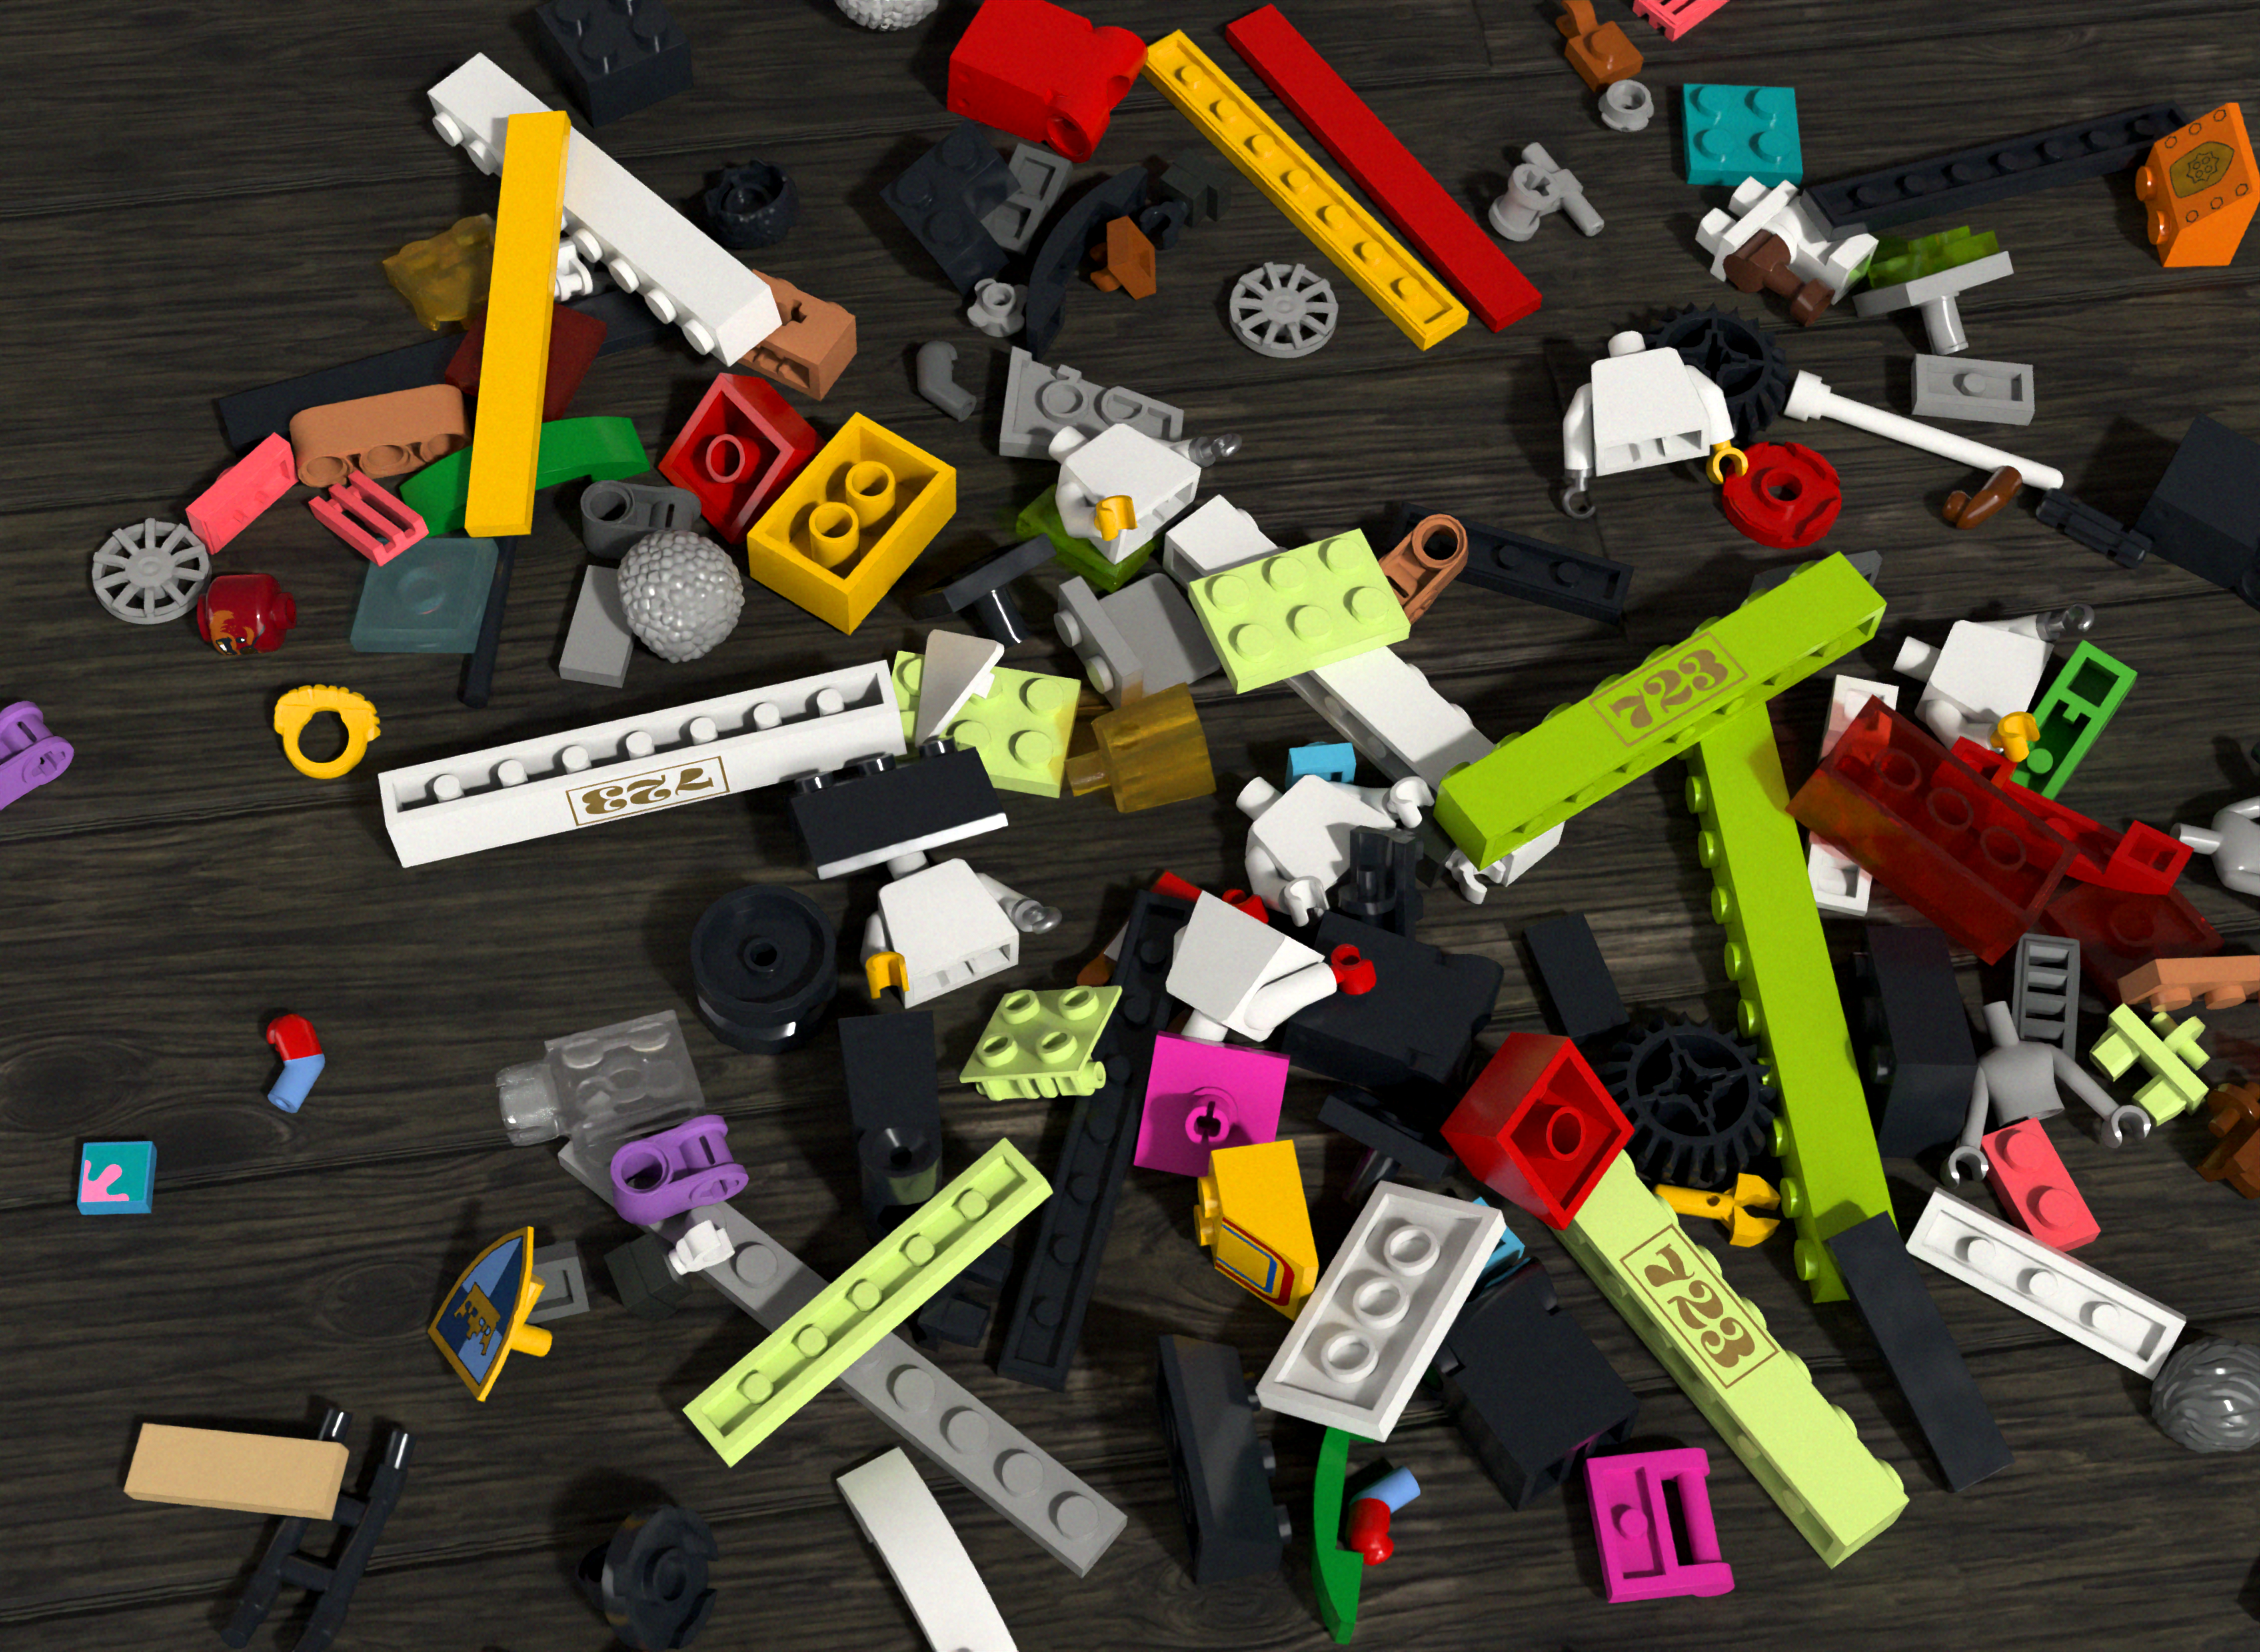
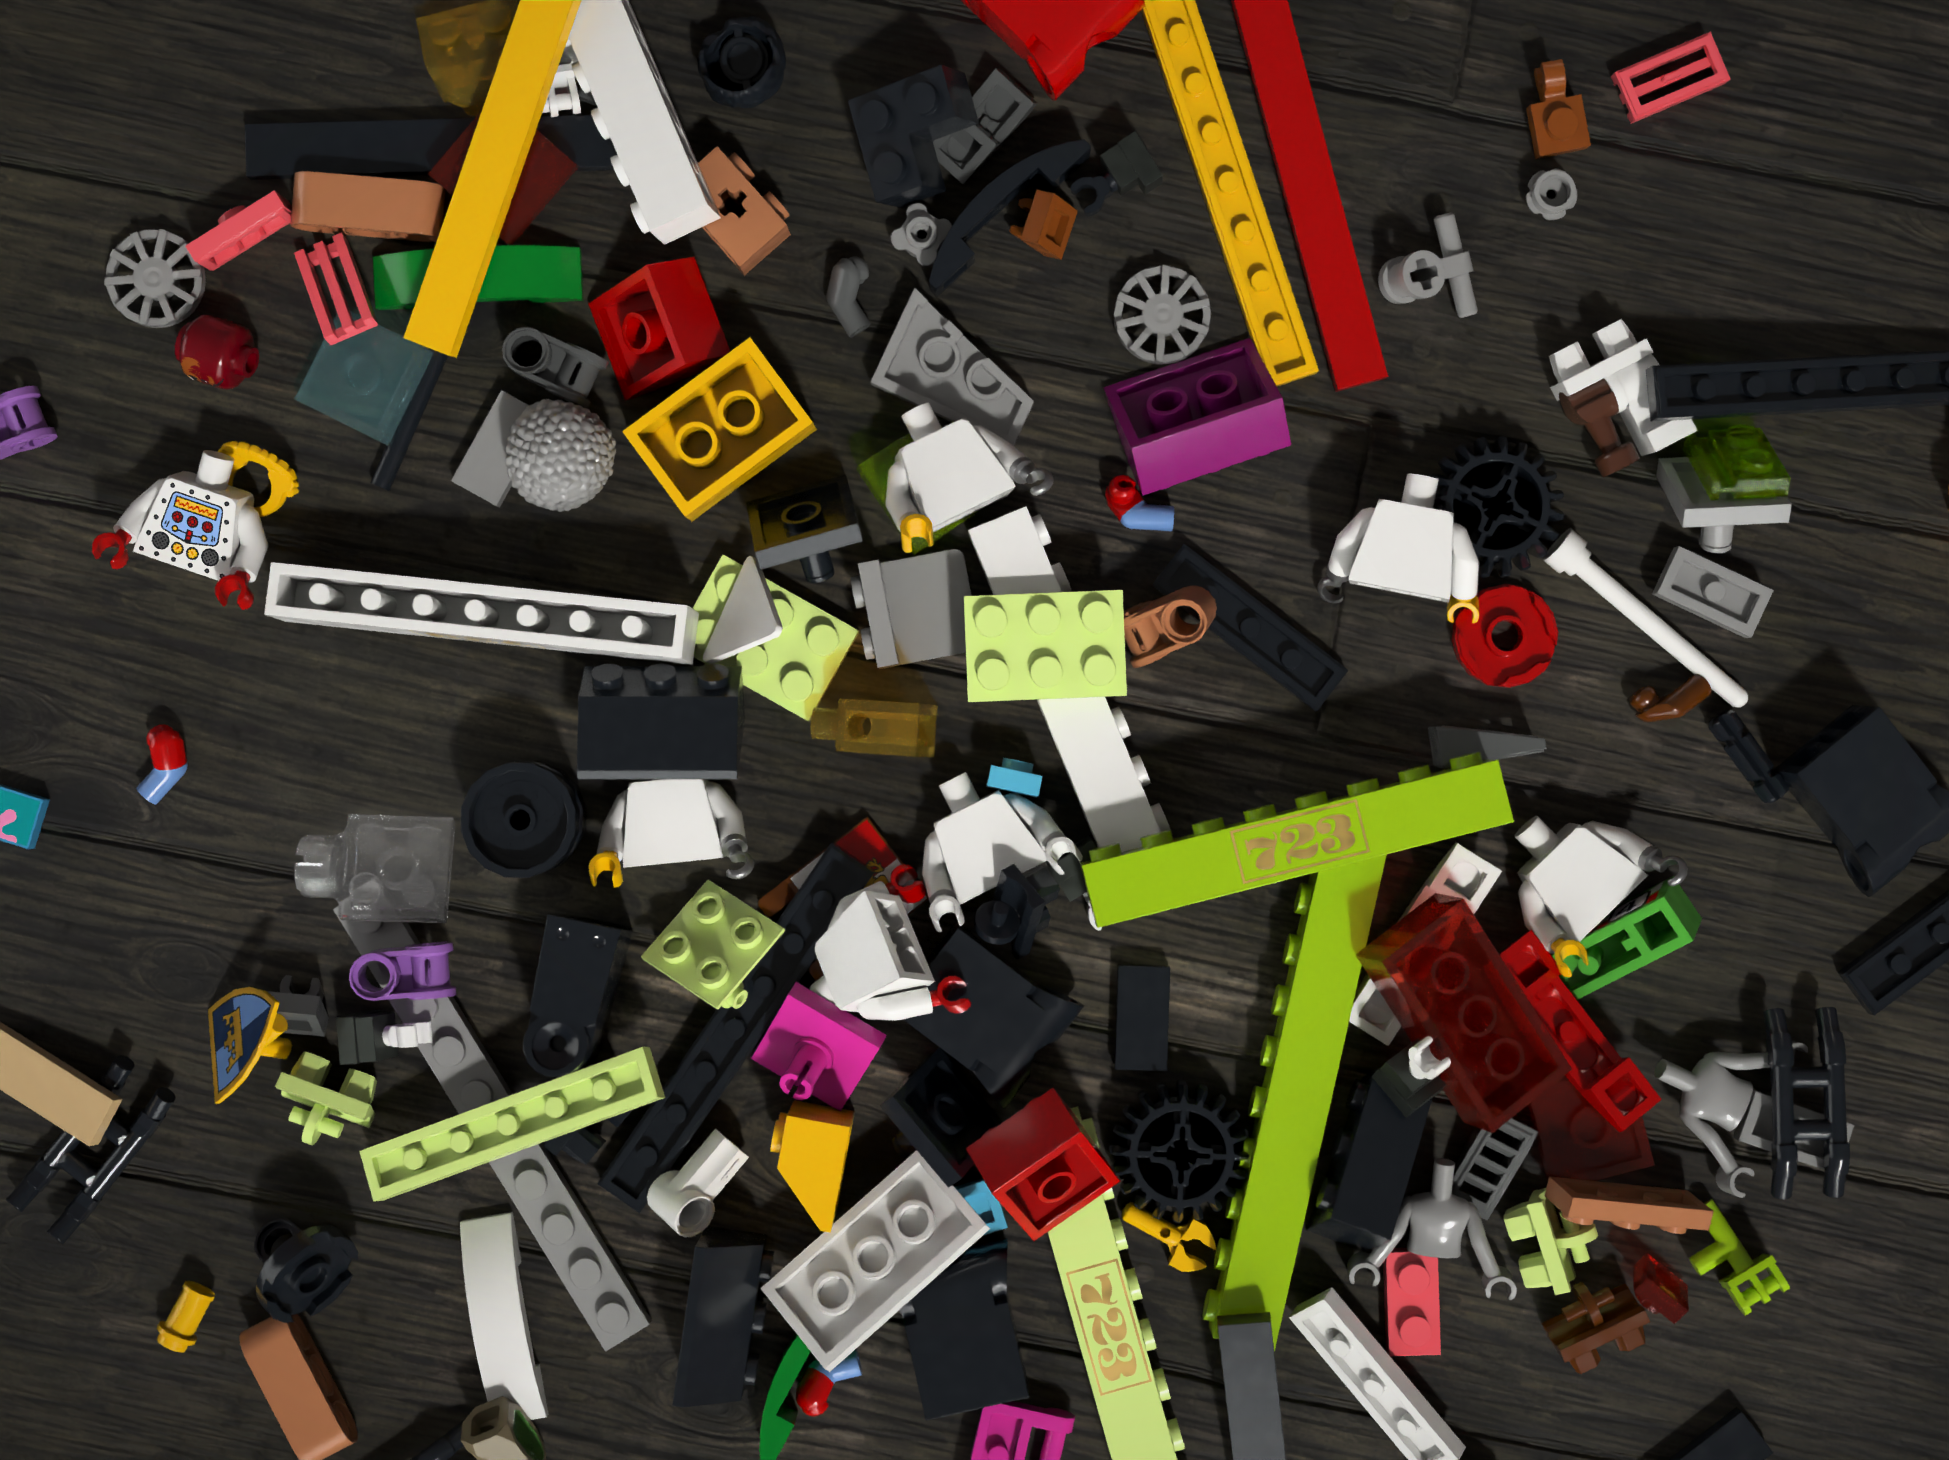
camera: 30 degrees right, 30 degrees up
teal plate [1680,84,1803,188] -> none
none -> white torso [92,450,268,610]
none -> yellowish green hips [275,1051,377,1145]
none -> white piece [647,1128,749,1238]
none -> magenta slope [1103,338,1291,495]
none -> arm [1105,475,1174,531]
none -> pearl dark grey piece [1372,1036,1451,1118]

